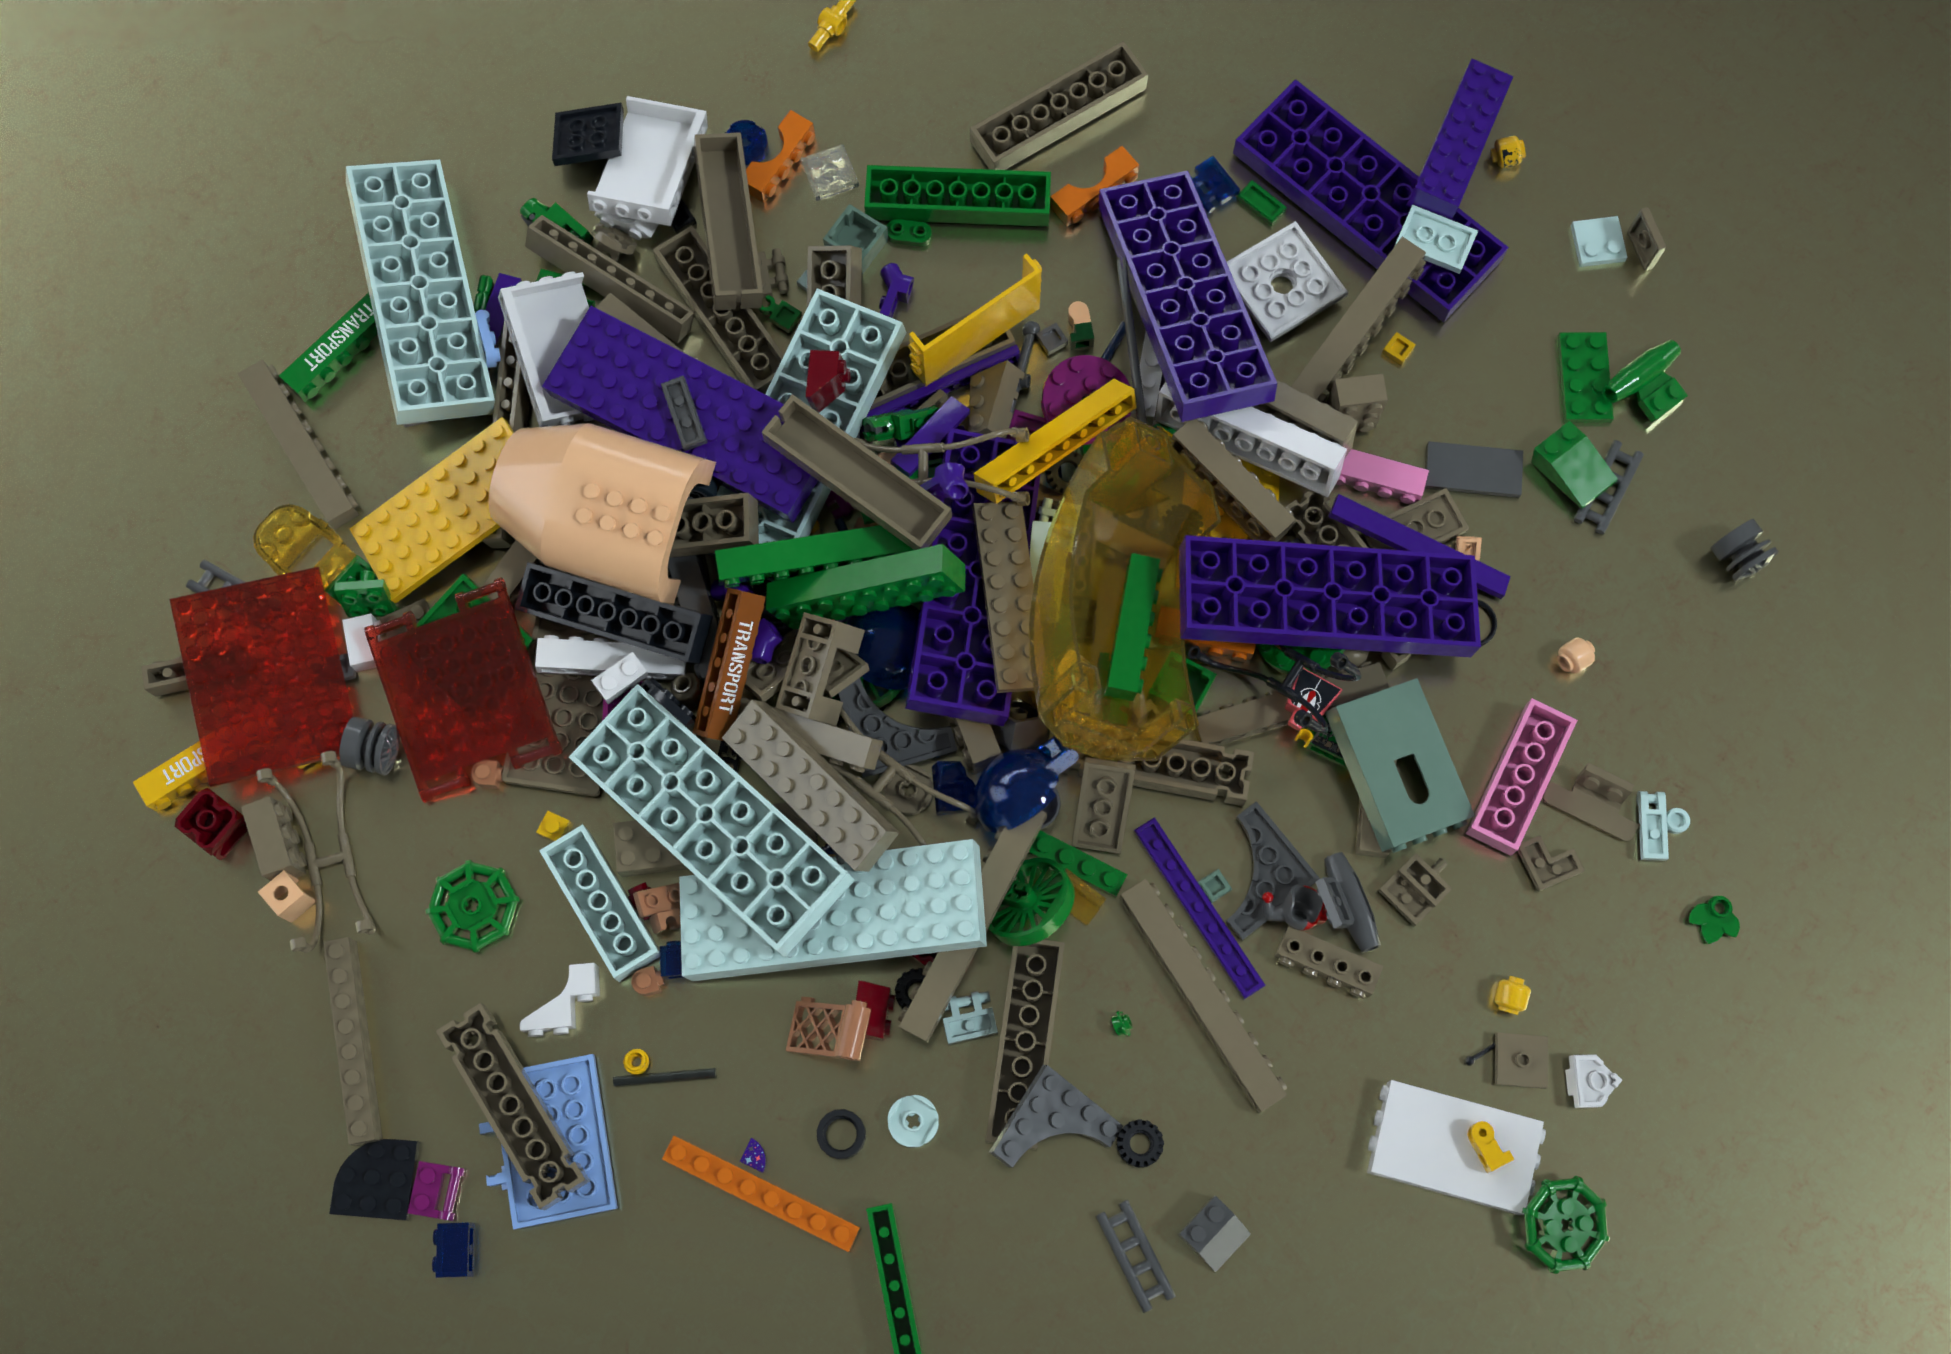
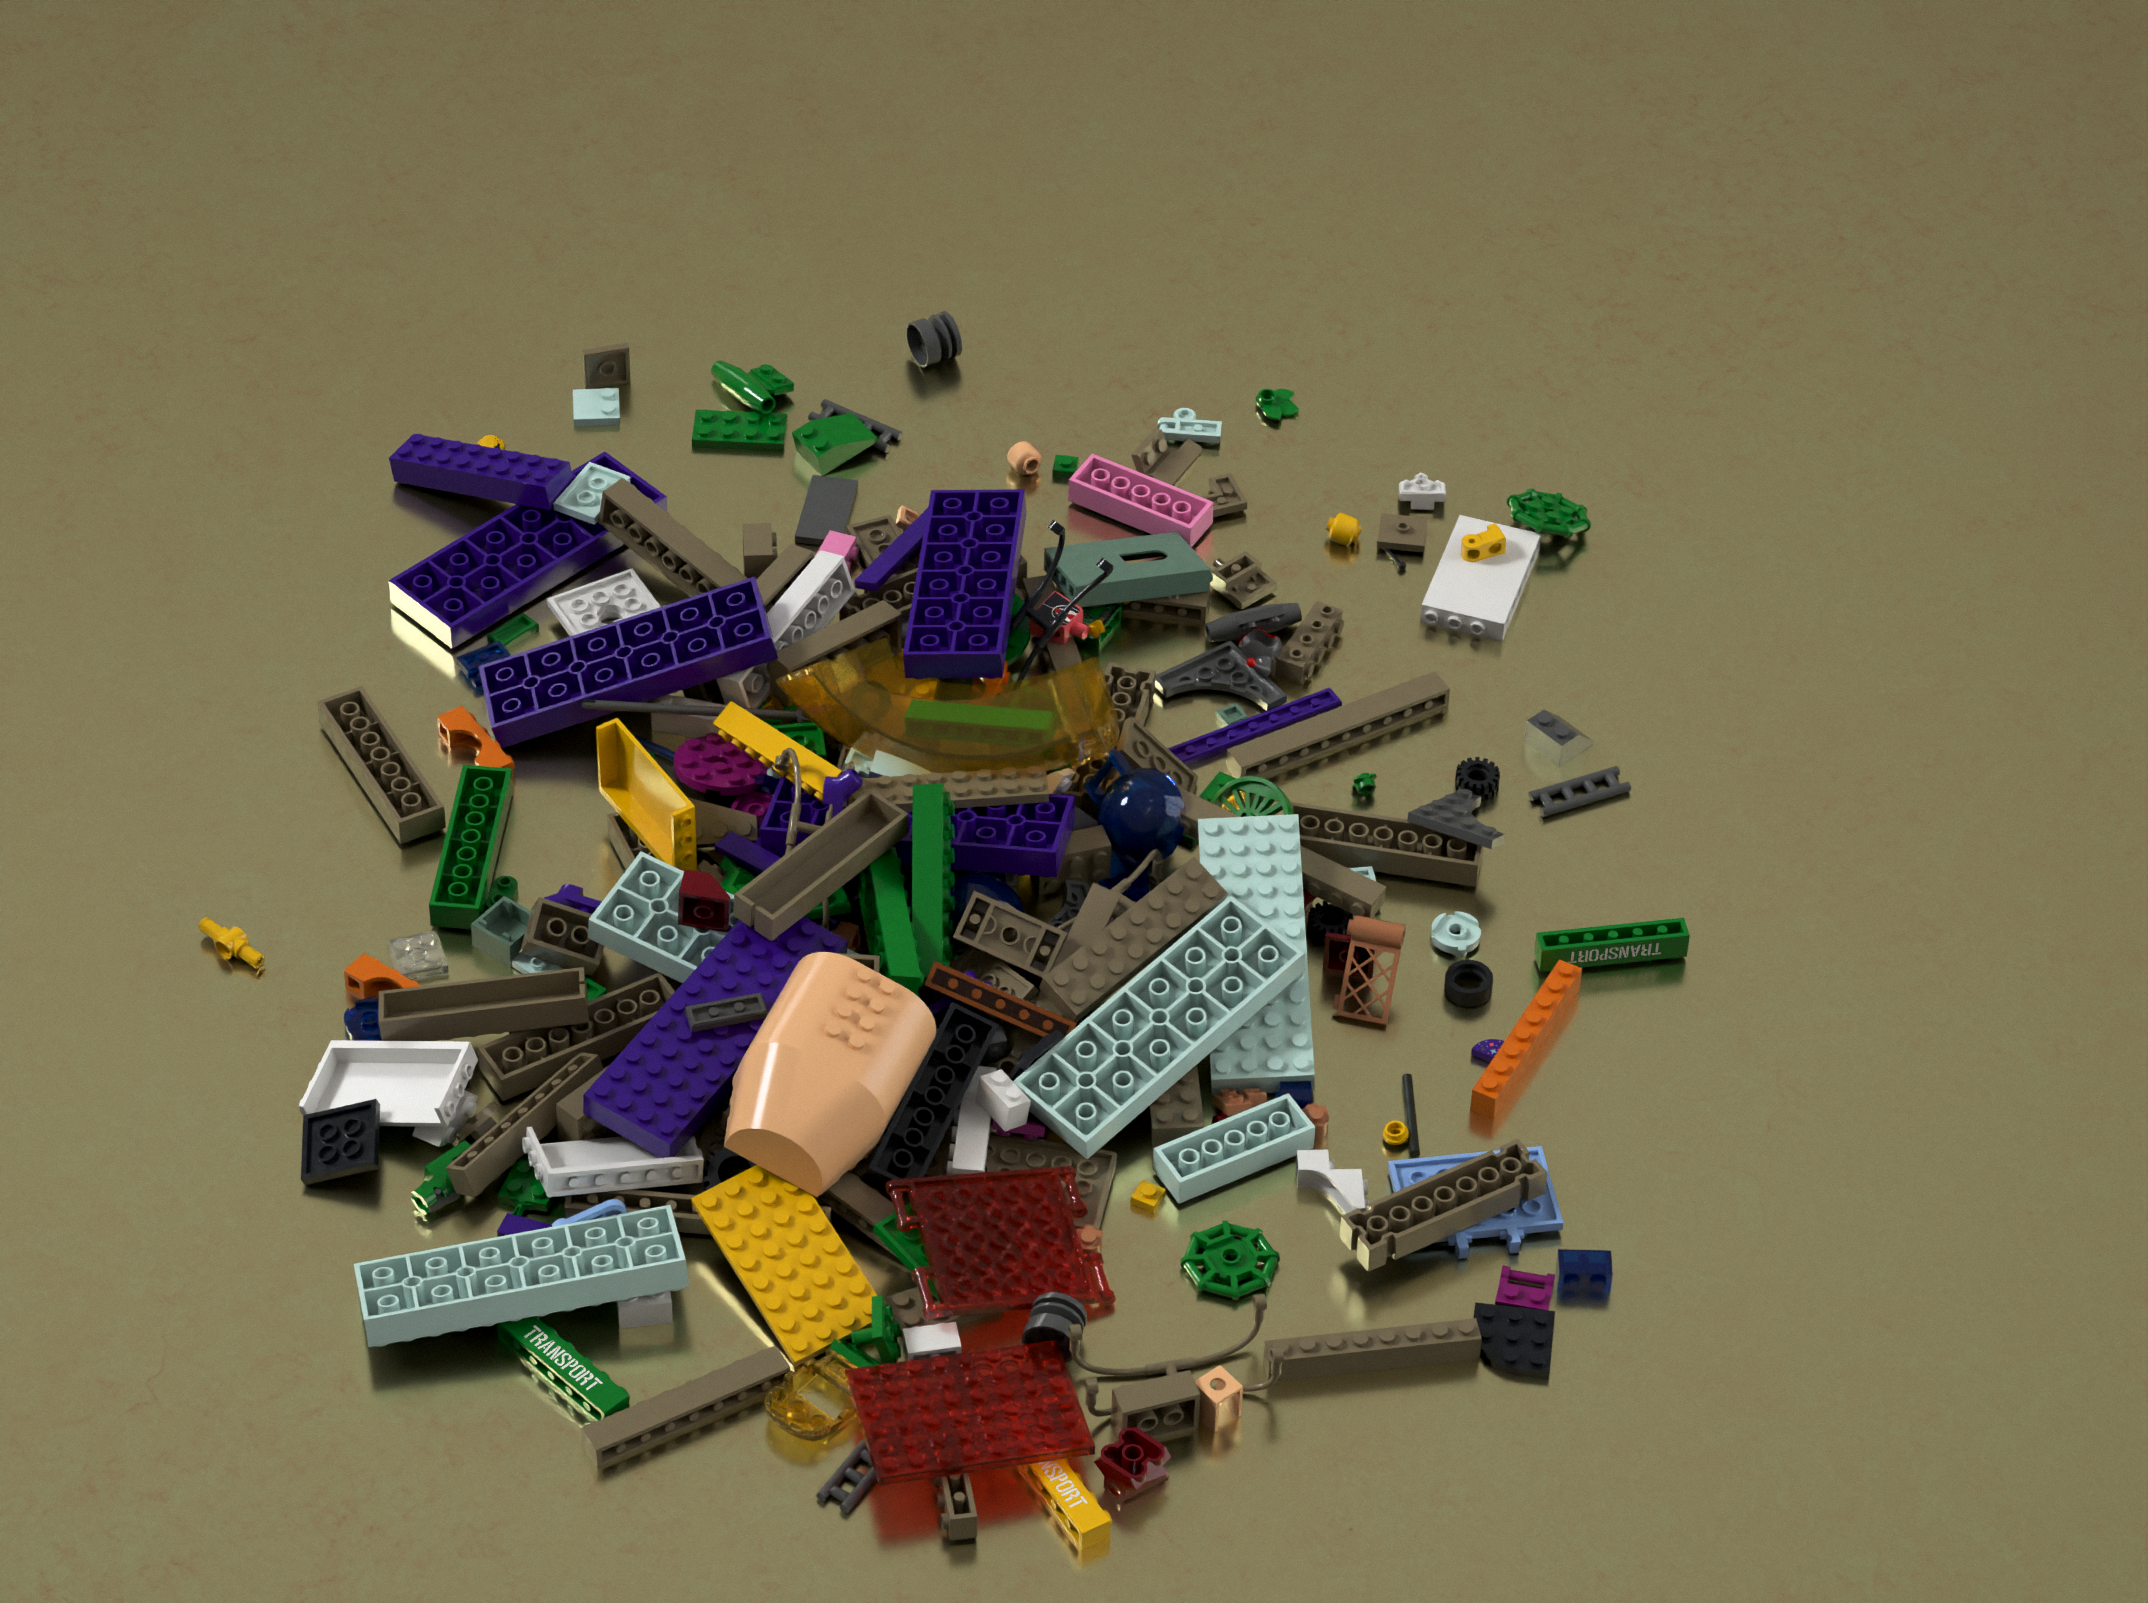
camera: 90 degrees left, 30 degrees down
none -> green plate [1052,455,1079,478]

